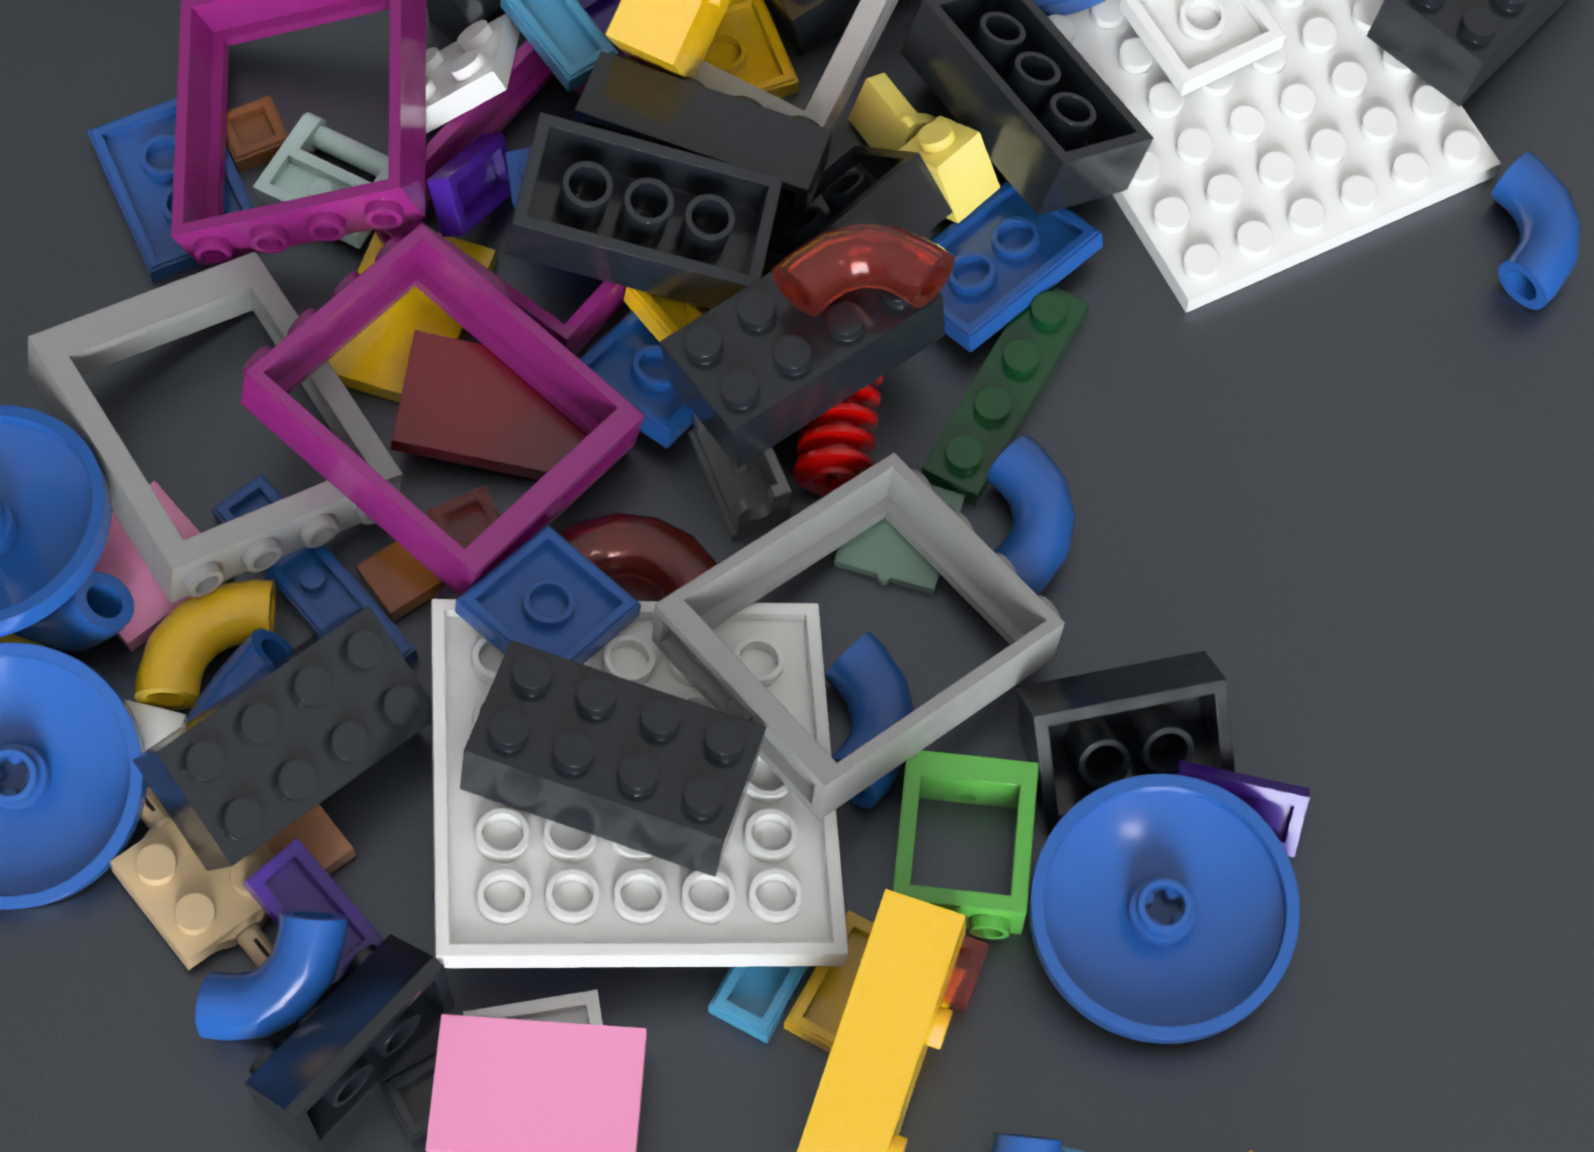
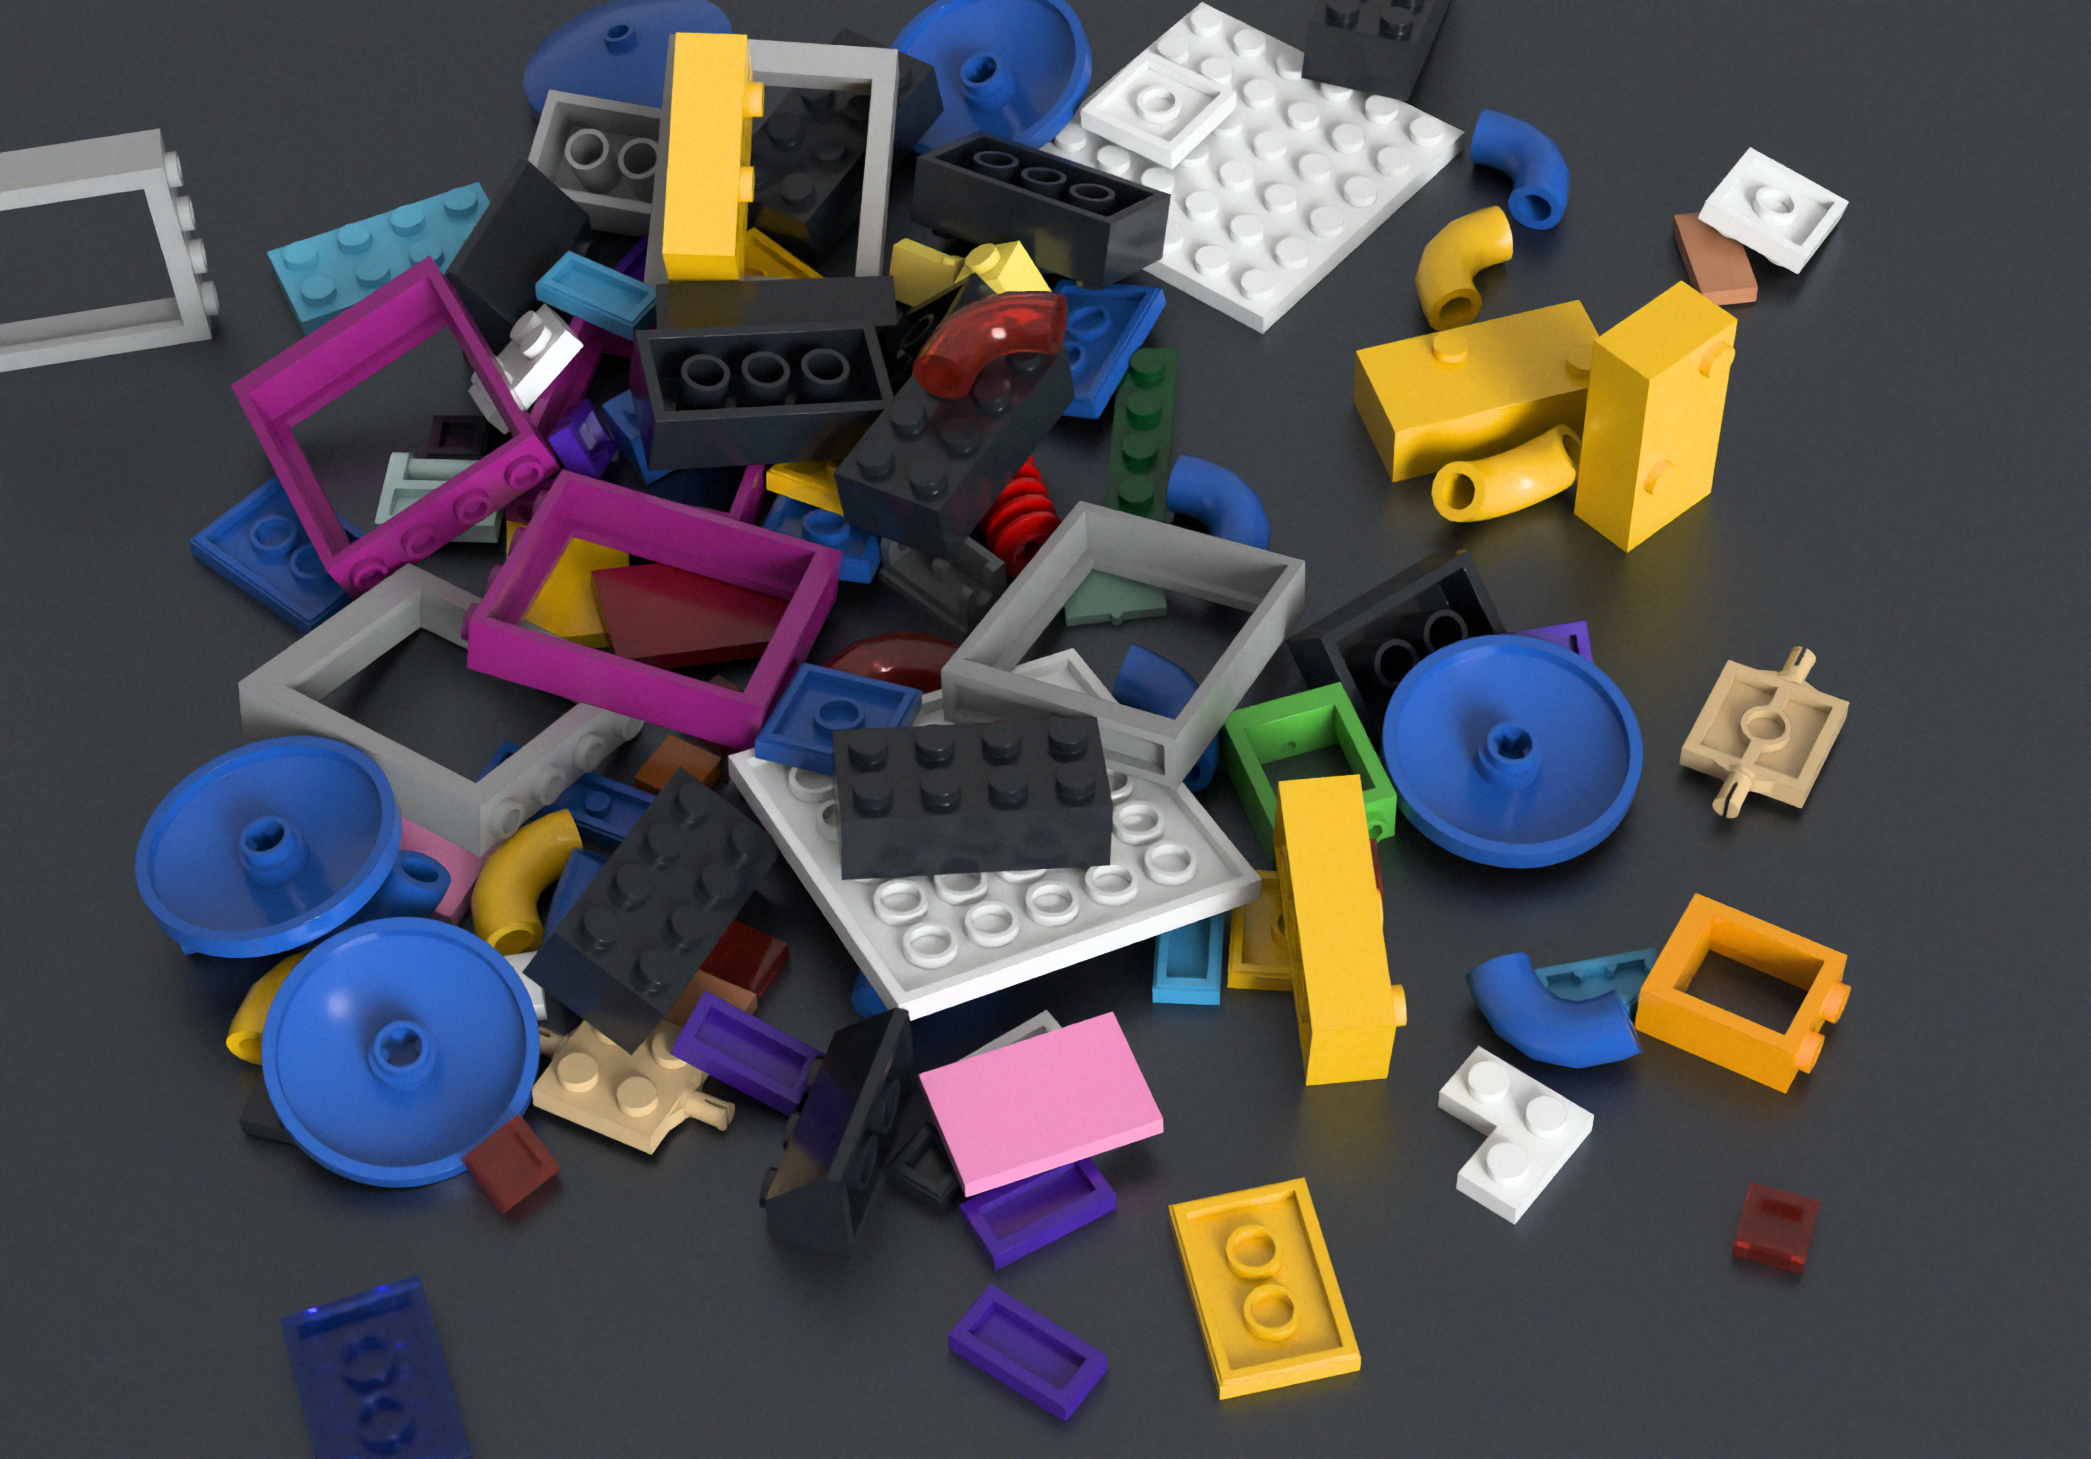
camera: 20 degrees left, 15 degrees down
blue cylinder [195,910,348,1041] -> none
dark orange tile [226,95,289,173] -> none
none -> black tile [425,415,495,460]
none -> clear red tile [460,1114,561,1214]
none -> clear red tile [698,920,790,1001]
none -> yellow brick [1353,300,1599,483]
none -> yellow cylinder [1414,205,1513,331]
none -> yellow cylinder [1431,424,1582,522]
none -> yellow brick [1574,280,1738,553]
none -> tan plate [1679,646,1850,818]

